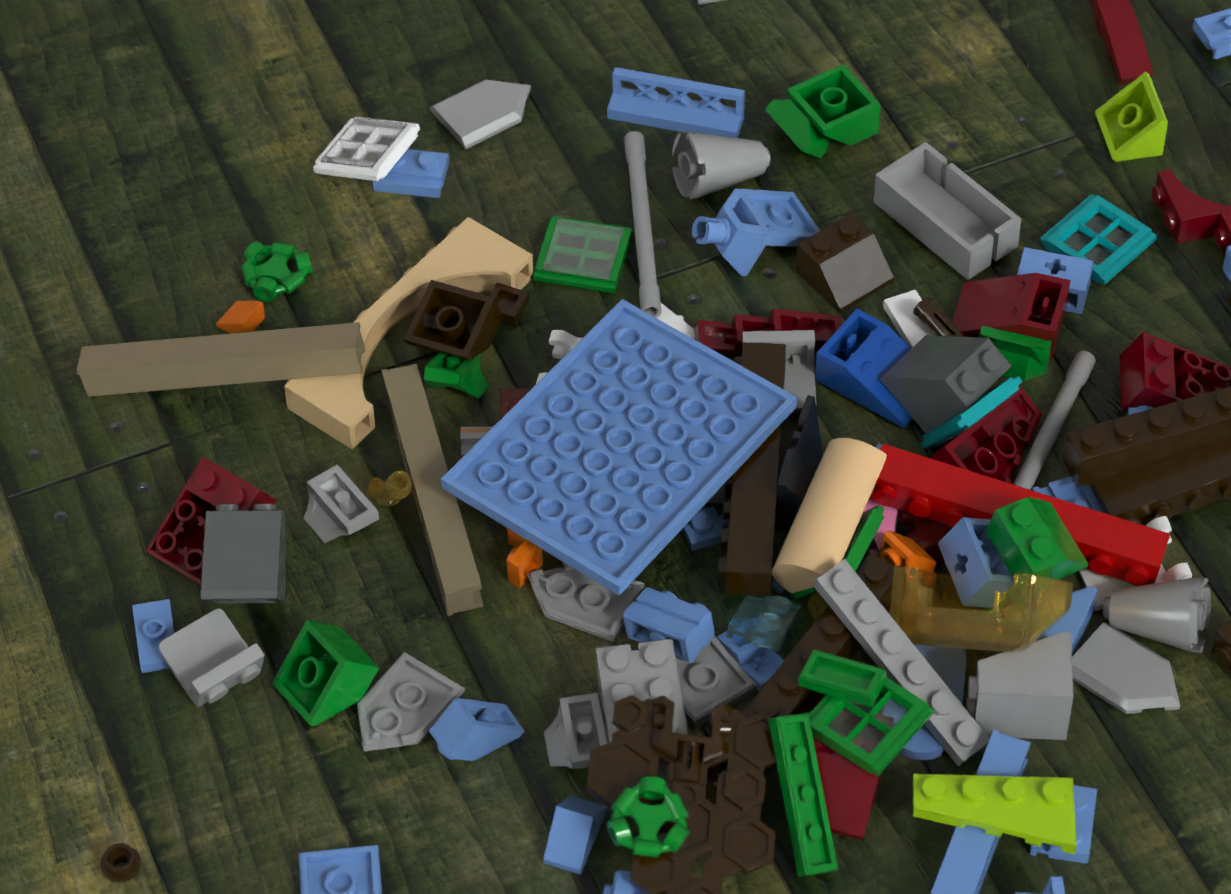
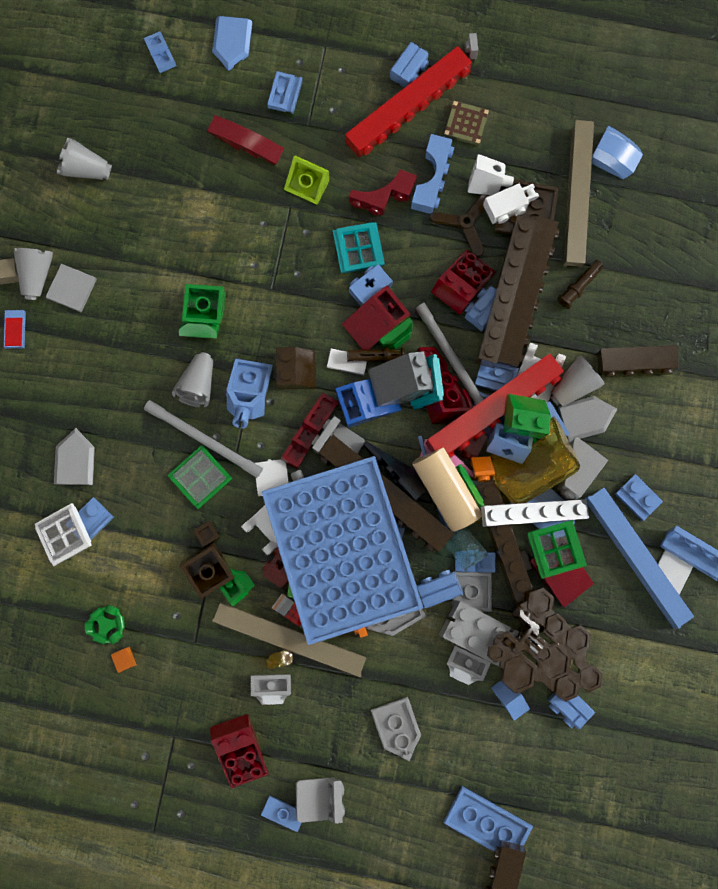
camera: 60 degrees left, 30 degrees up
dark tan tile [76,322,365,397] -> none
dark grey slope [201,504,286,604] -> none
green slope [272,620,379,726] -> none
tan arch [284,217,534,449] -> none
medium blue slope [429,698,525,761] -> none
medium blue fence [607,67,745,138] -> none
green piece [607,776,690,858] -> none
green tile [768,713,838,877] -> none
green tile [798,649,887,708] -> none
light grey piece [874,142,1021,280] -> none
lime wing [912,774,1077,855] -> none

